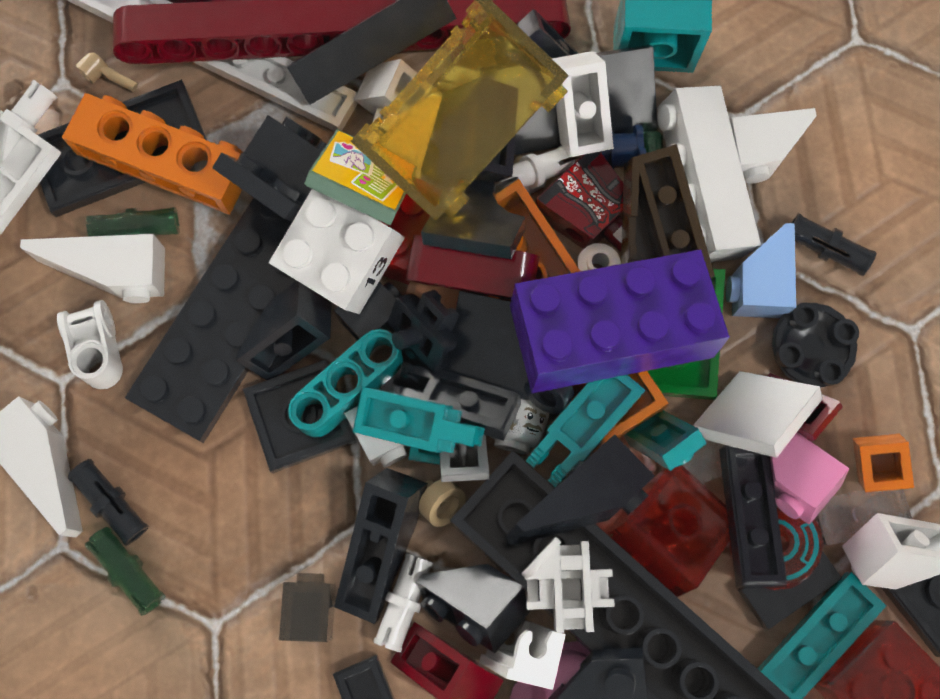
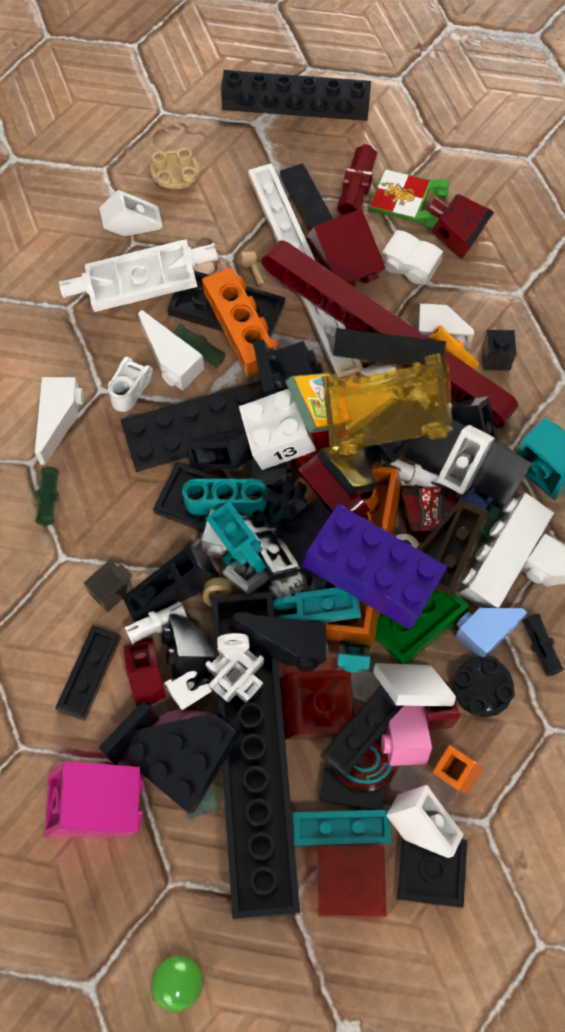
camera: 45 degrees right, 10 degrees down
black pin [68,459,149,546] -> none

